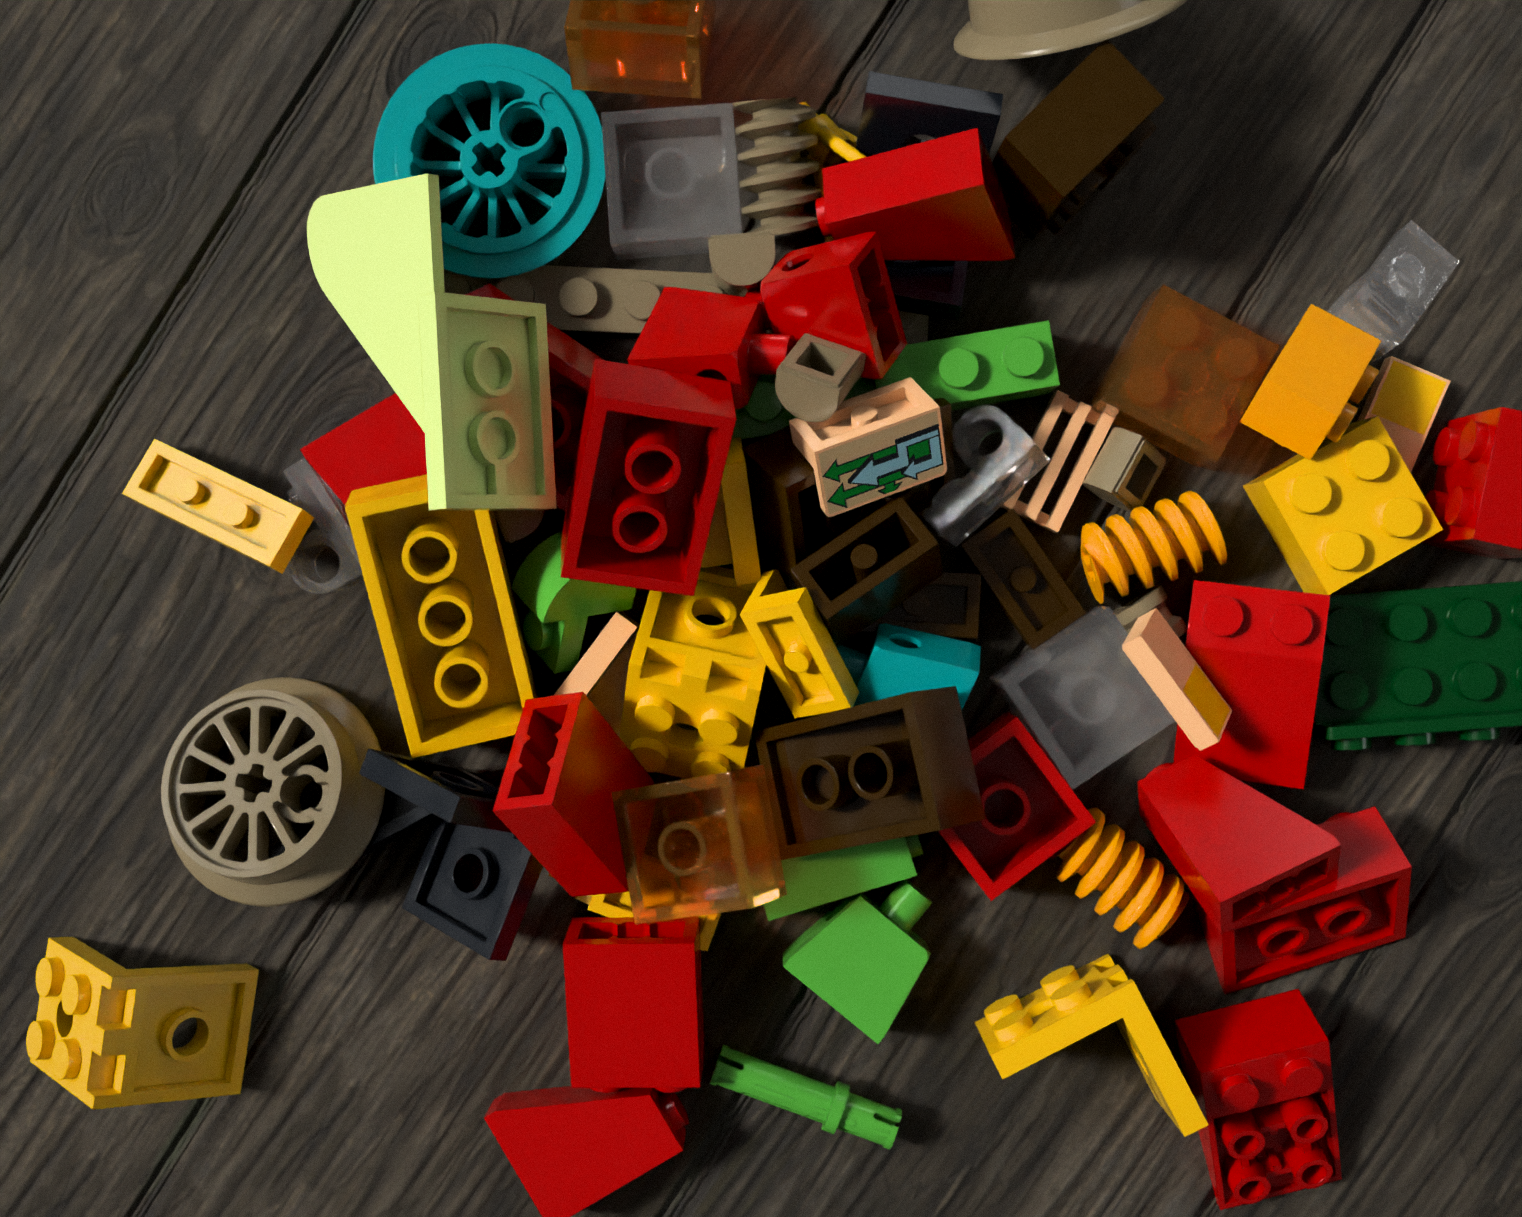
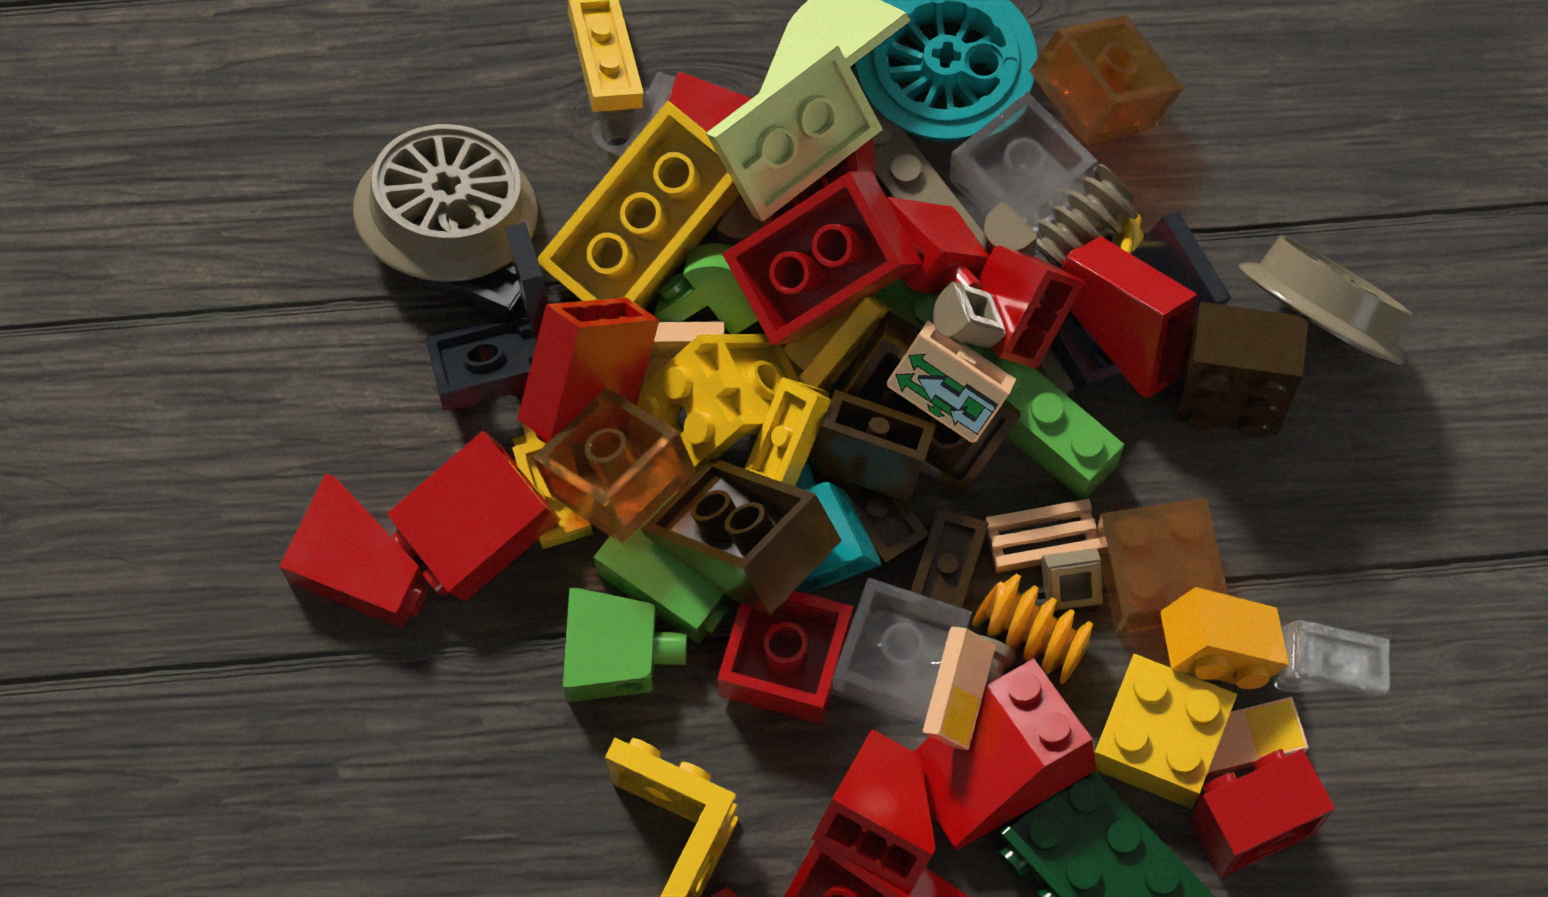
camera: 60 degrees right, 20 degrees down
yellow bracket [26,937,259,1110] -> none
bright green pin [710,1044,902,1150] -> none
clear plate [922,405,1051,547] -> none
light orange piece [1048,807,1189,949] -> none

